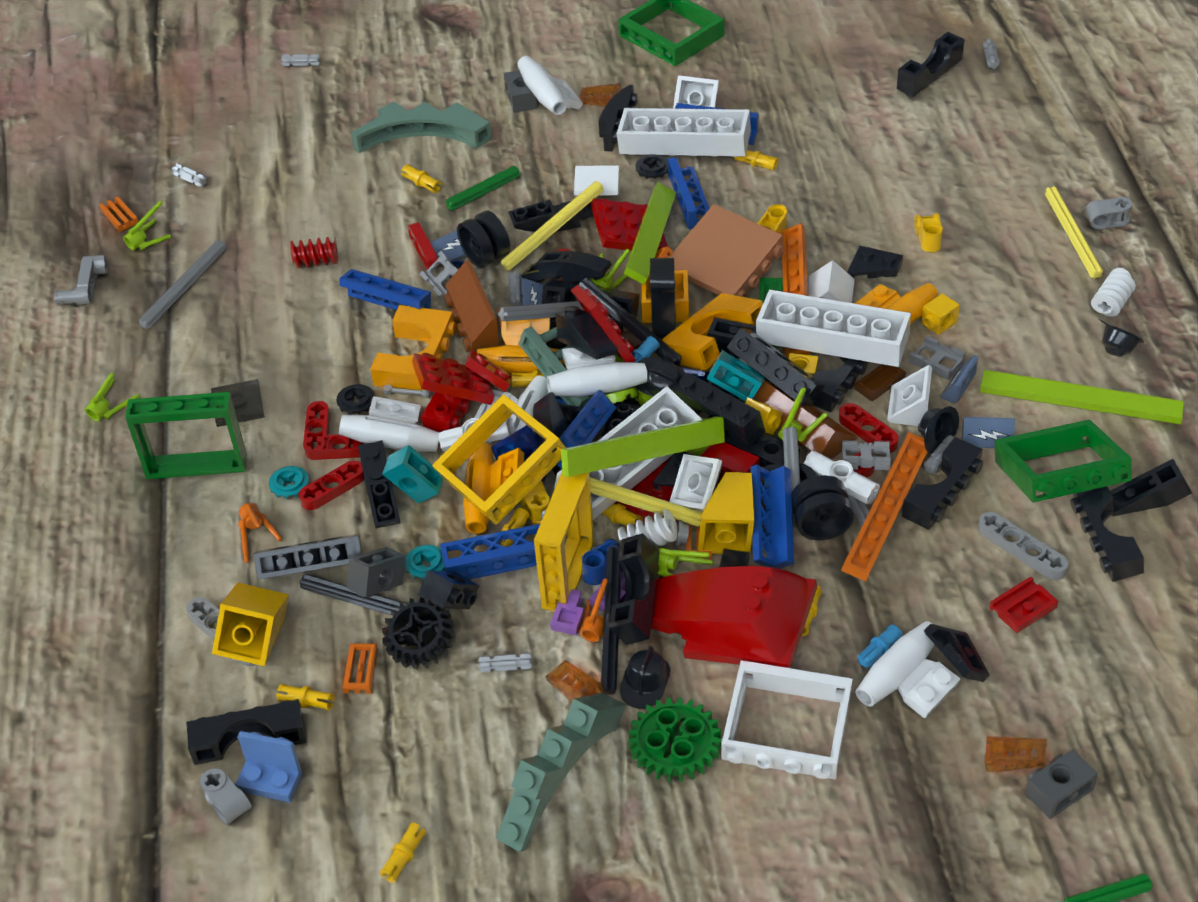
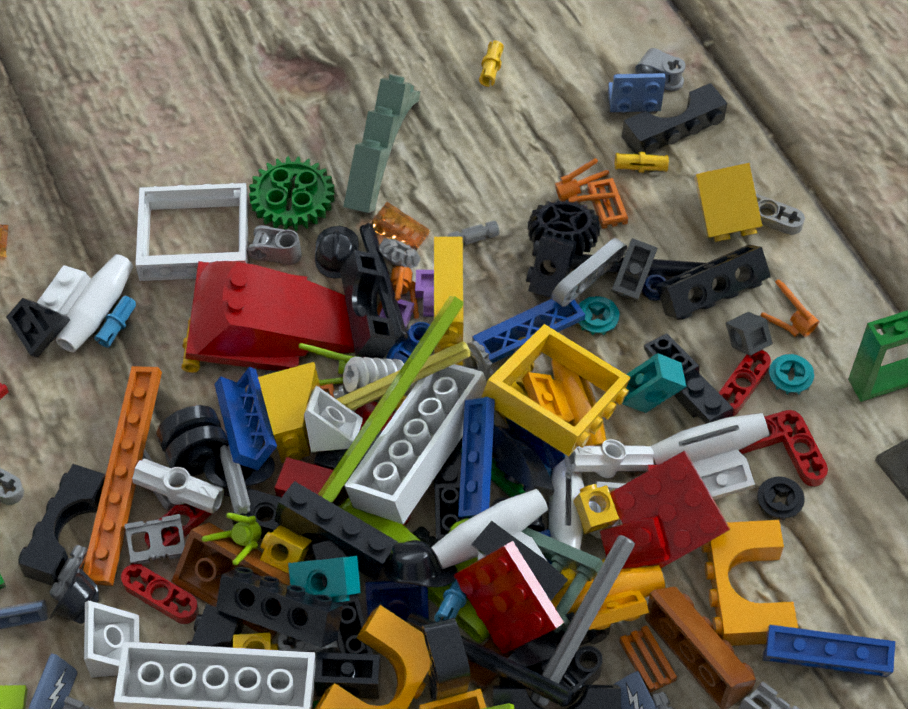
camera: 160 degrees right, 10 degrees up
none -> light grey piece [247,225,302,265]
none -> light grey gear [379,239,421,268]
none -> light grey beam [551,238,627,307]
none -> orange plant [555,158,616,203]
none -> yellow brick [573,484,619,534]
none -> dark grey brick [725,312,773,355]

